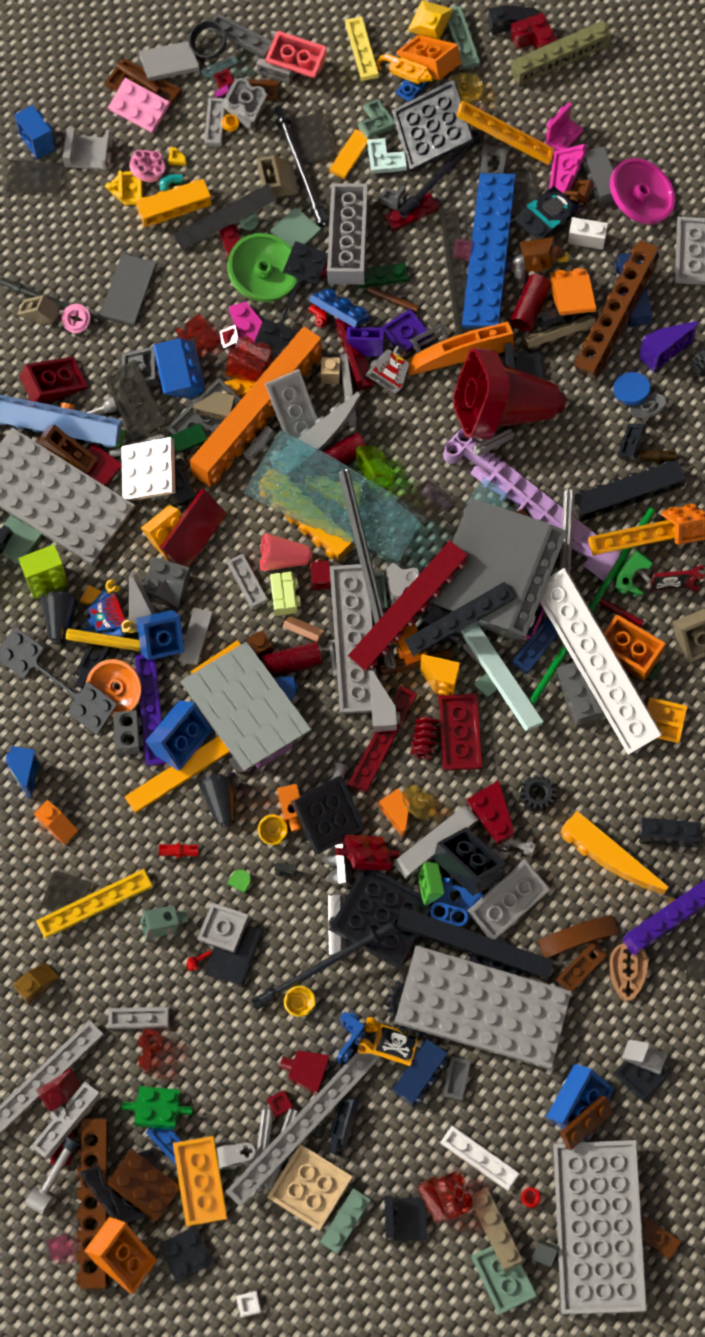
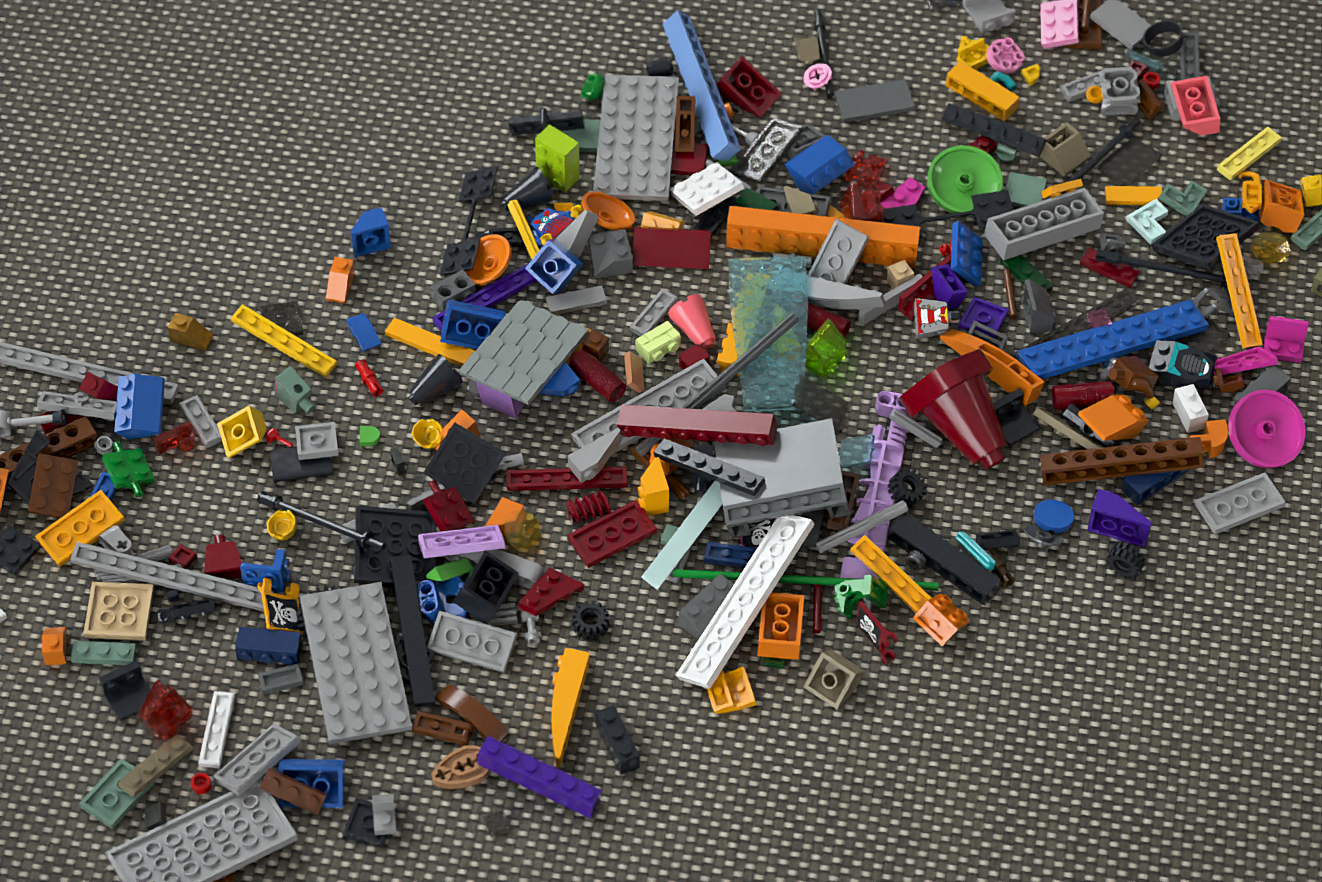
camera: 60 degrees right, 15 degrees down
none -> orange slope [42,627,66,666]
none -> light grey plate [94,436,114,455]
none -> blue slope [114,374,165,440]
none -> light grey tile [213,724,301,796]
none -> yellow slope [217,406,267,458]
none -> blue slope [346,313,381,352]
none -> lavender tile [418,525,505,558]
none -> orange dish [581,191,635,231]
none -> black tyre [888,468,927,507]
none -> dark grey bush [905,550,926,570]
none -> teal axle [955,531,996,570]
none -> dark grey slope [1022,279,1056,334]
none -> light orange plate [1041,179,1083,199]
none -> red tile [1143,72,1160,90]
none -> orange brick [1189,419,1228,458]

